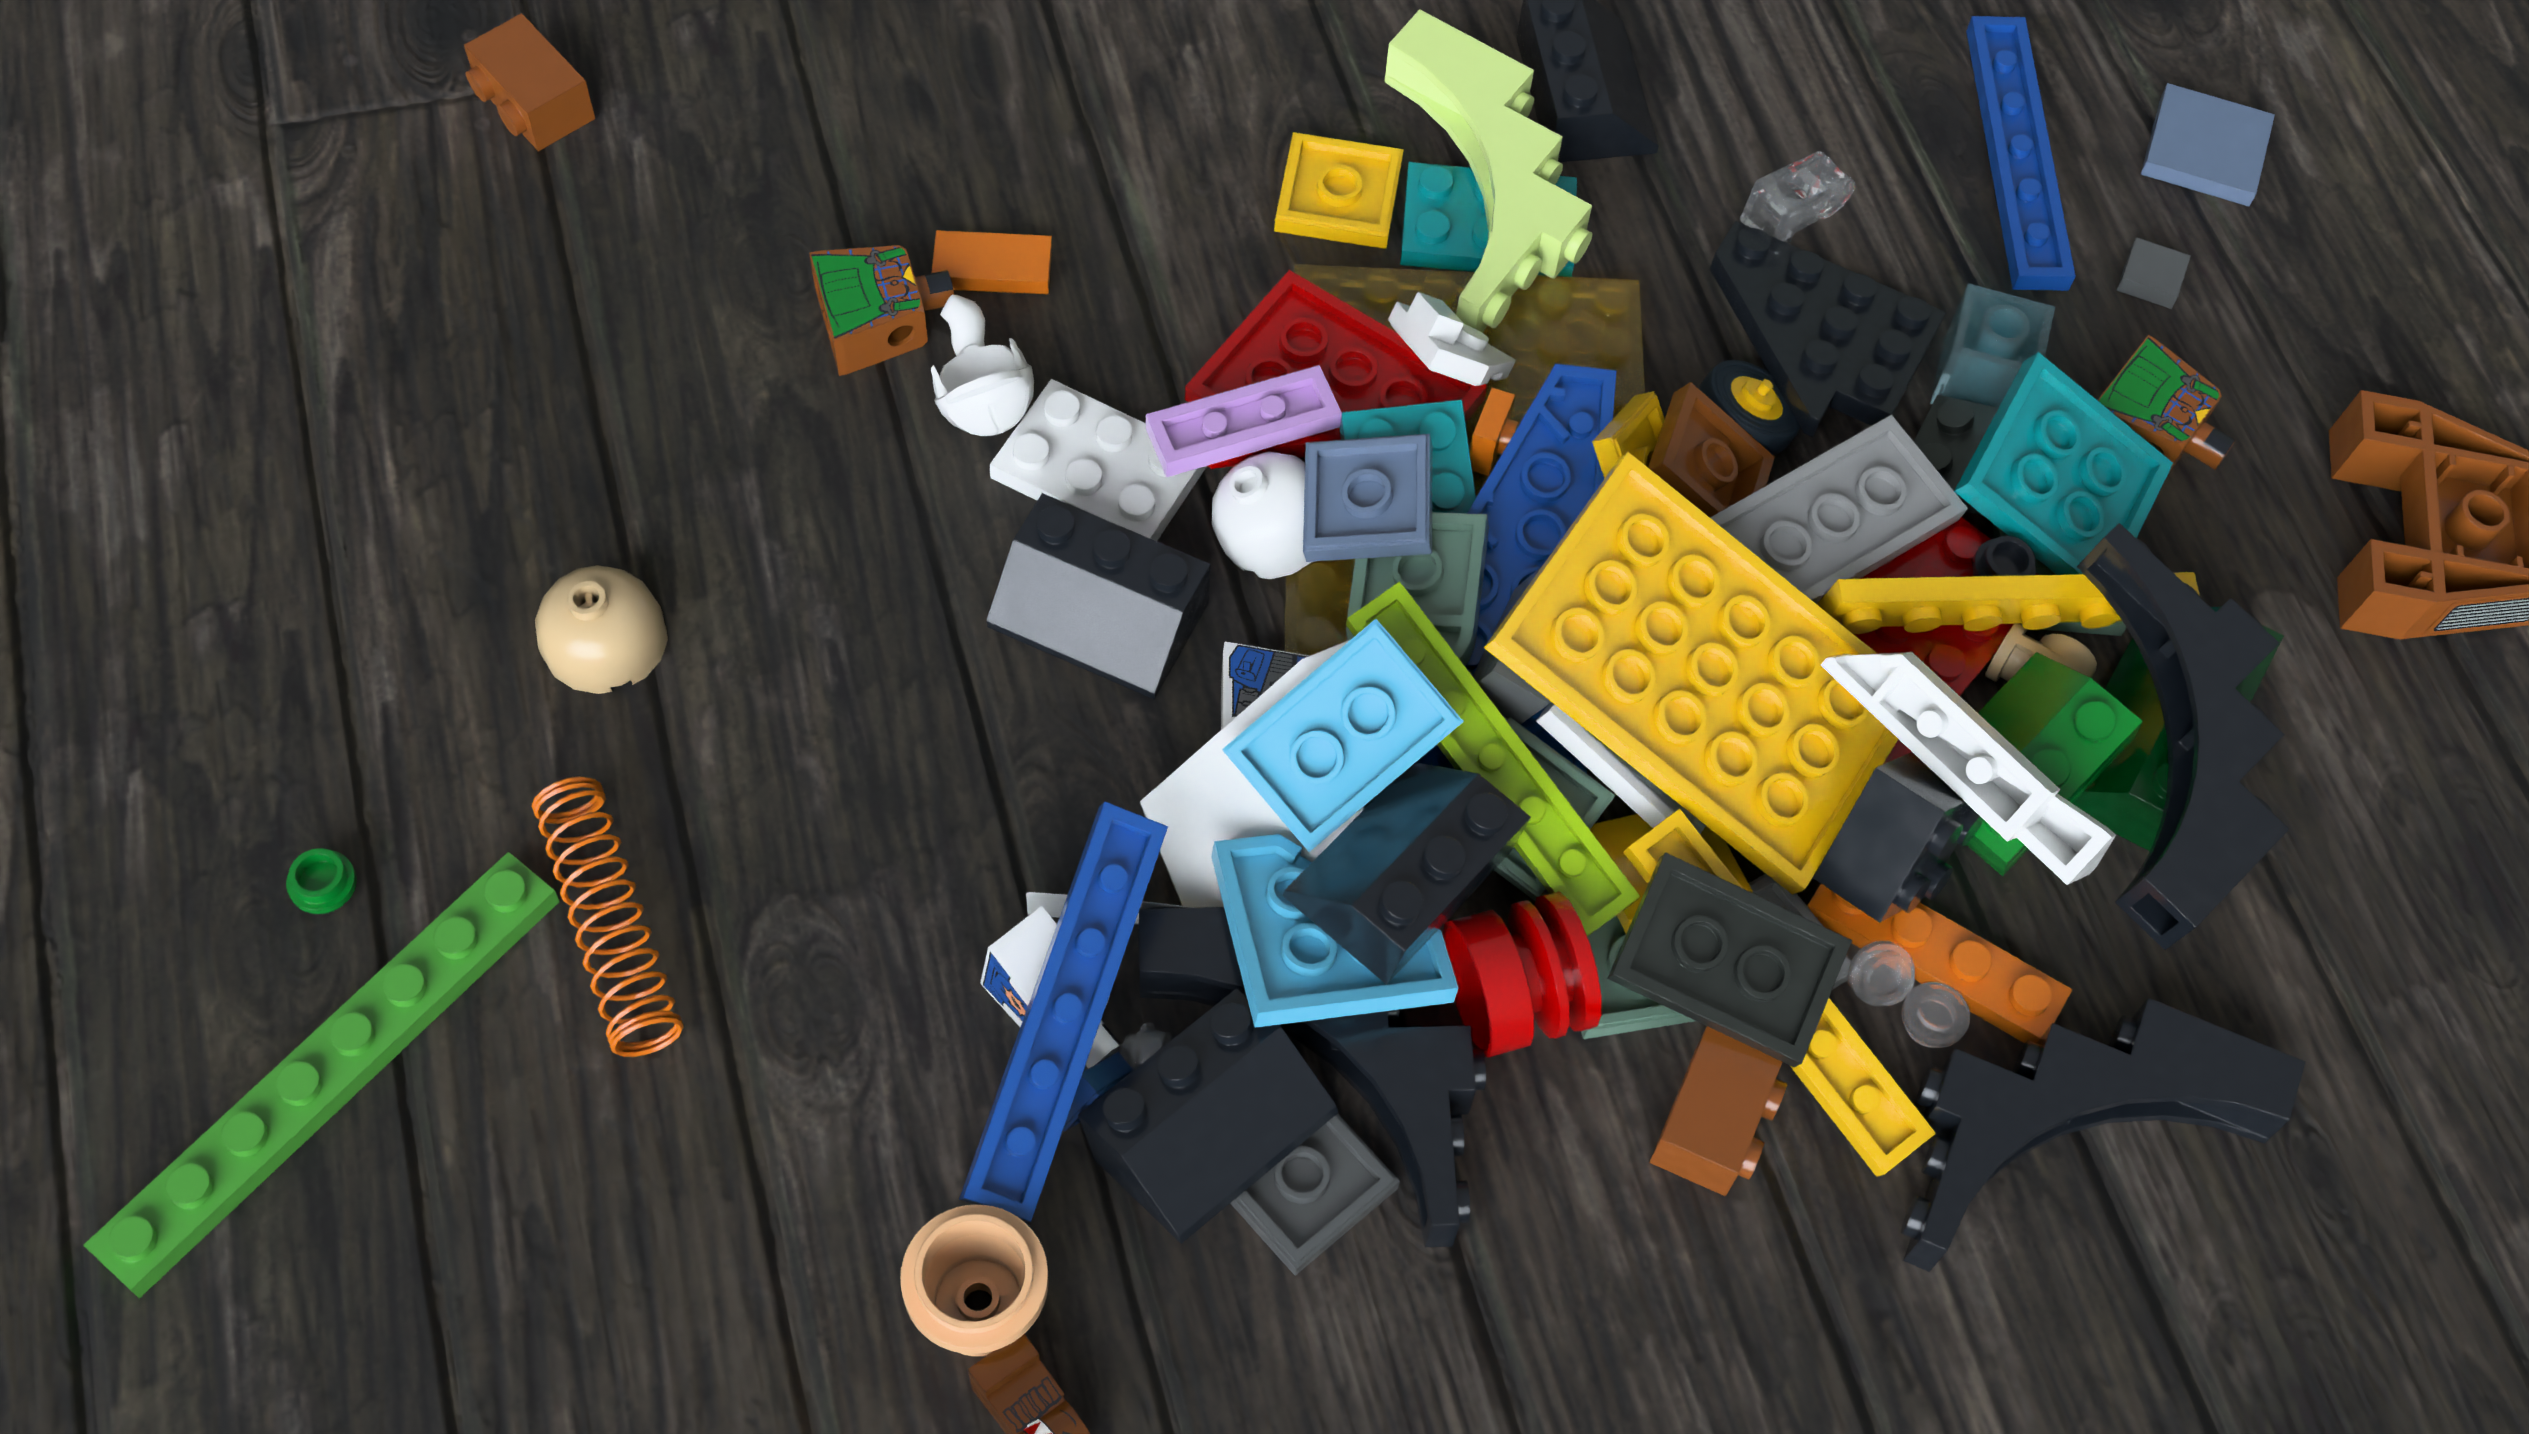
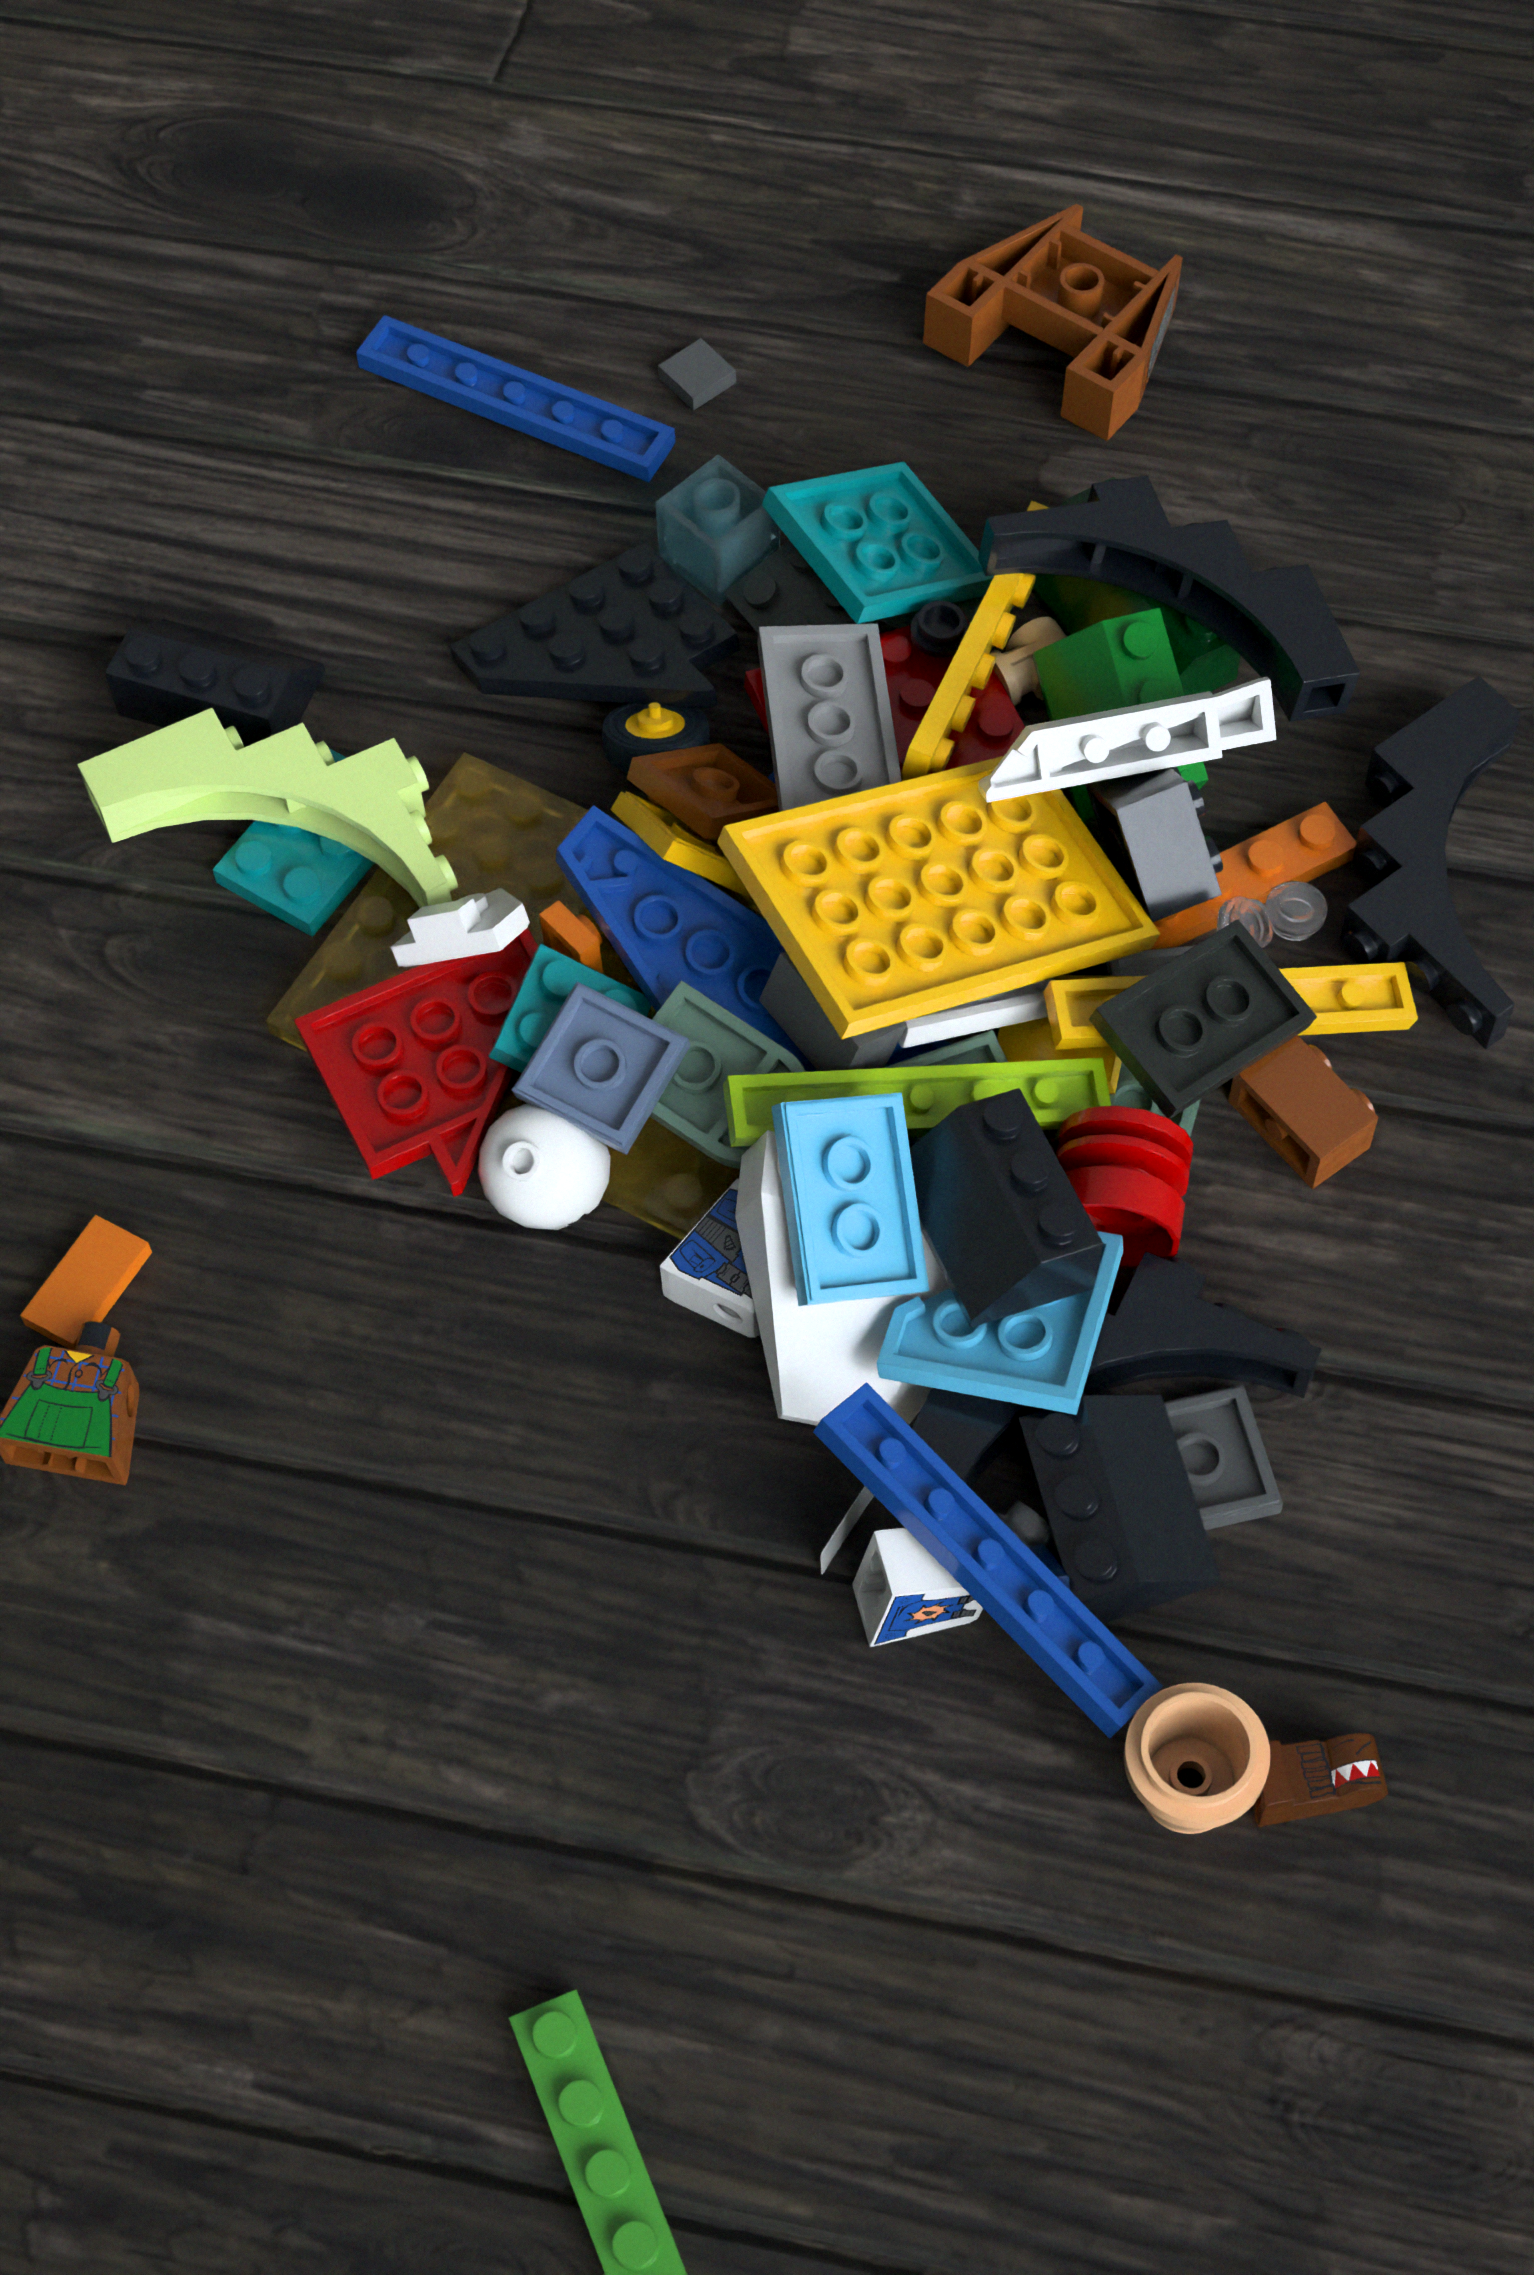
camera: 55 degrees left, 0 degrees up
green plate [286,848,357,914] -> none
orange piece [532,776,684,1057] -> none
tan cylinder [535,565,668,694] -> none
white piece [931,294,1034,436] -> none
slope [986,493,1211,699] -> none
white plate [990,379,1207,541] -> none
lavender plate [1146,365,1342,477] -> none
yellow tile [1274,132,1404,249] -> none
clear leg [1740,151,1856,244] -> none
torso [2098,335,2236,474] -> none
sand blue tile [2141,83,2275,207] -> none

